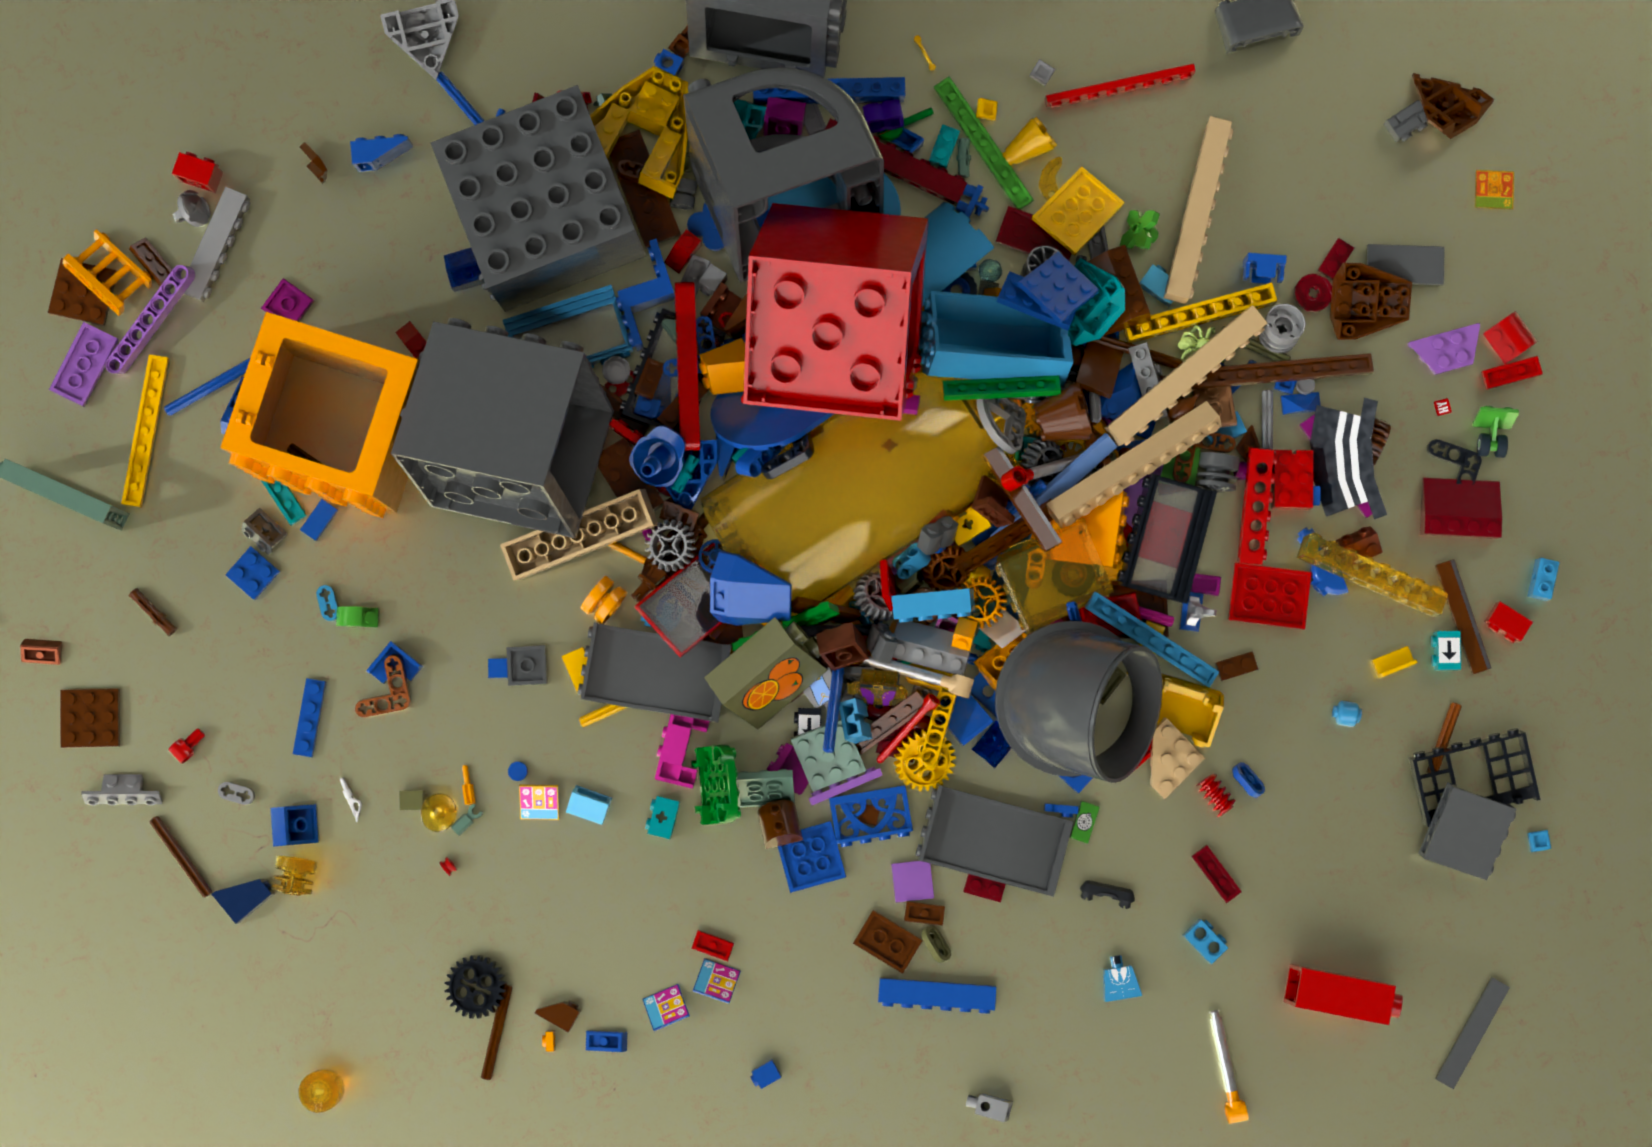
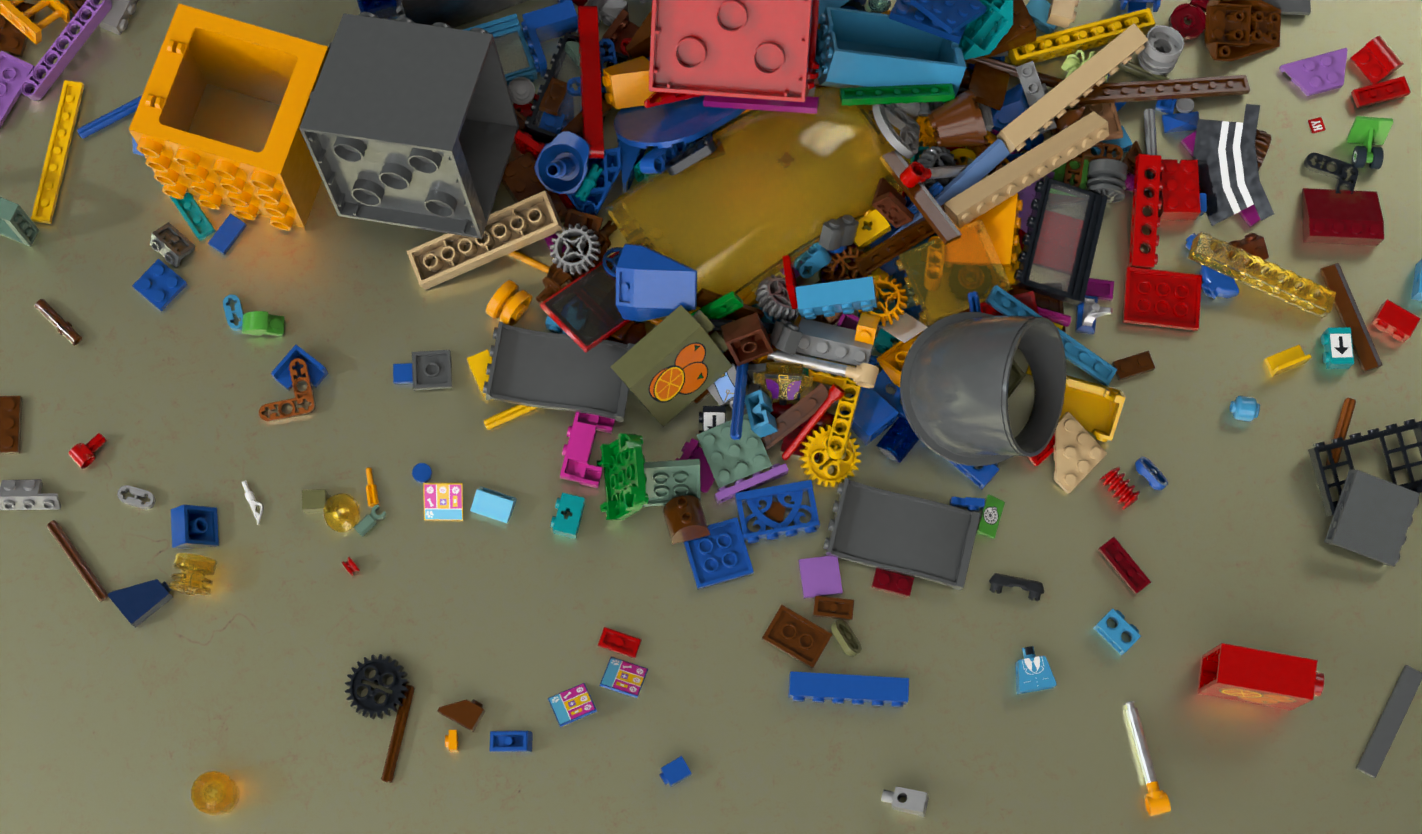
camera: 10 degrees left, 10 degrees down
blue plate [293,678,326,757] -> none

